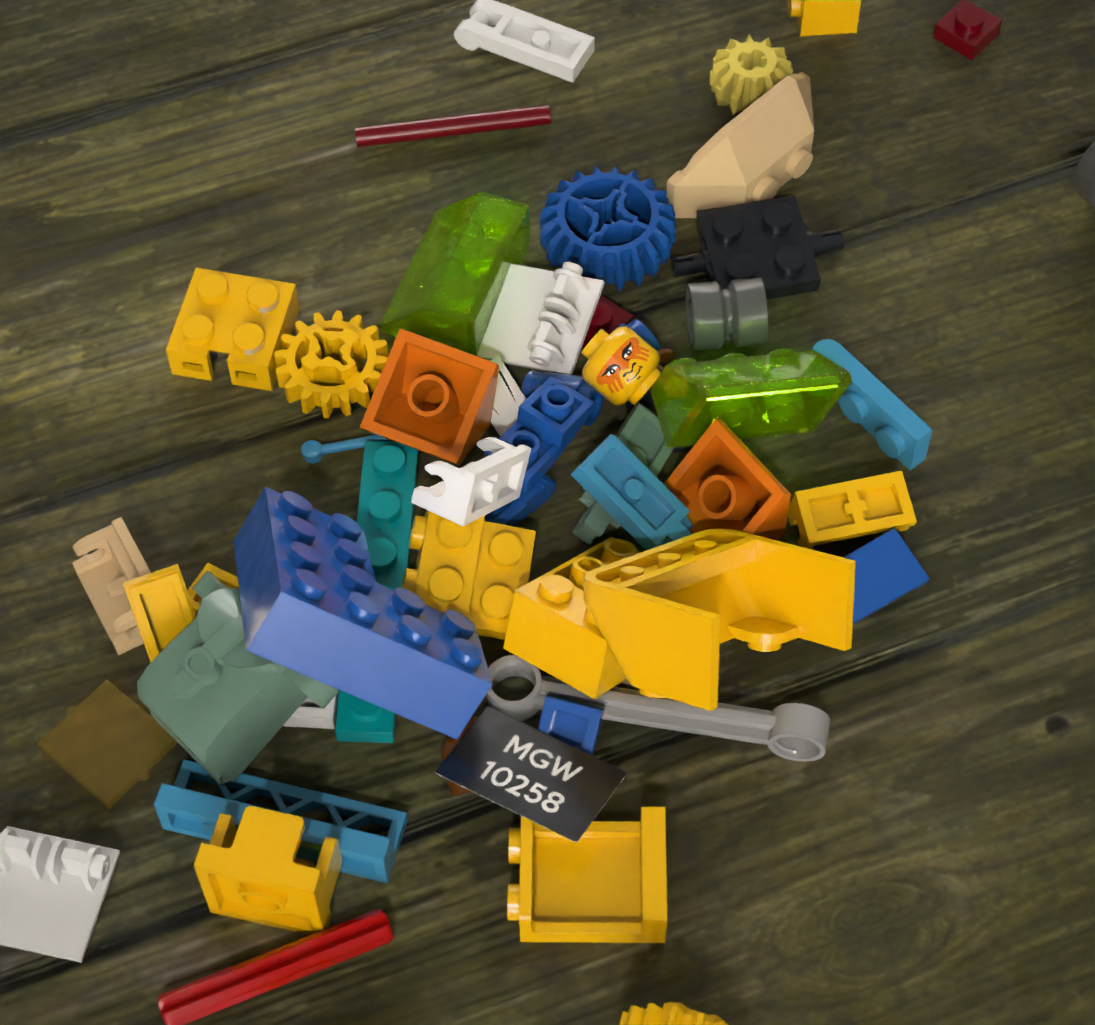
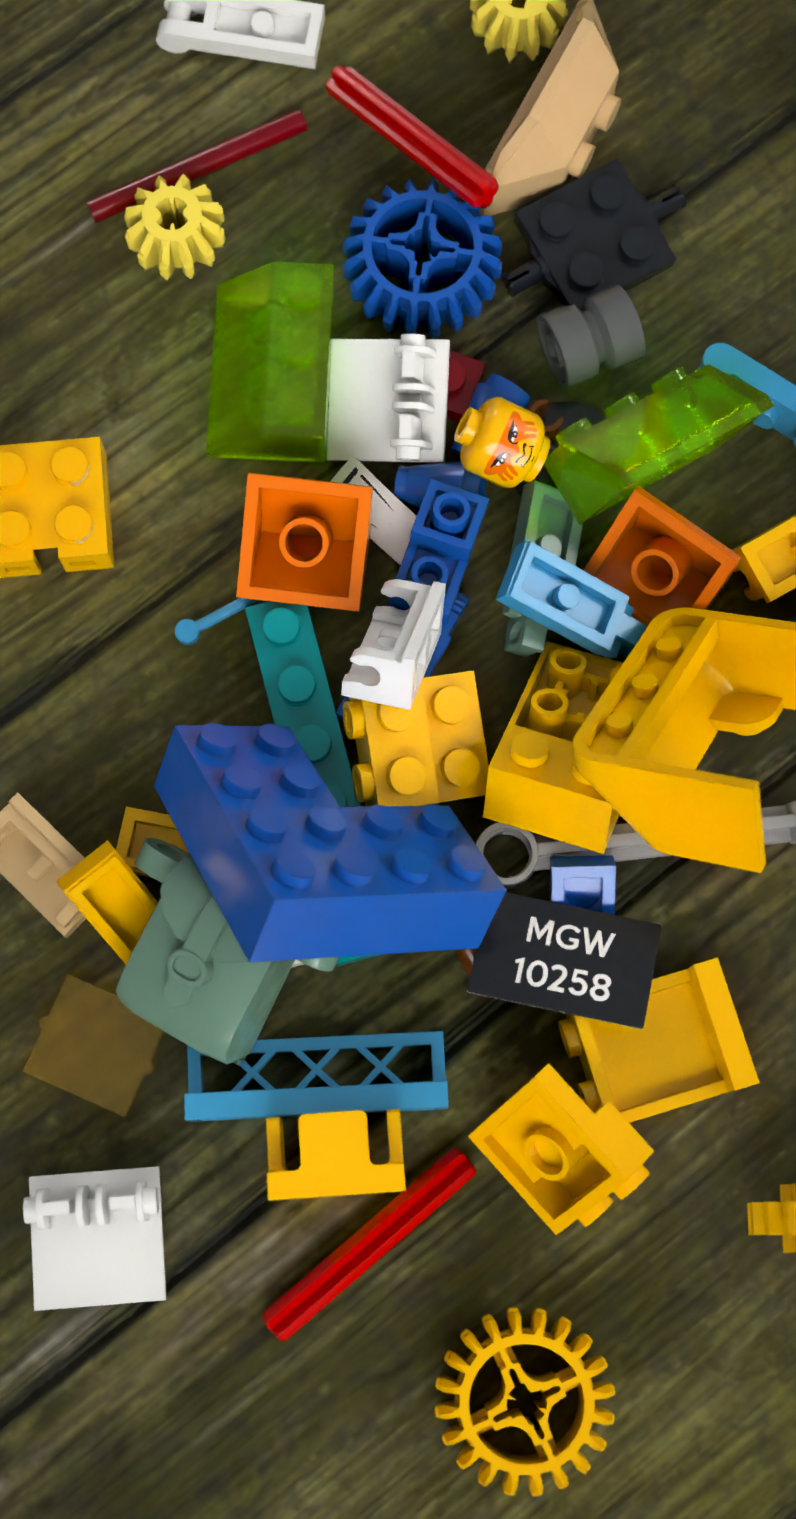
camera: 20 degrees left, 20 degrees up
yellow gear [274,310,389,418] -> none
none -> light yellow gear [124,174,225,280]
none -> red axle [326,65,499,208]
none -> yellow plate [468,1063,654,1235]

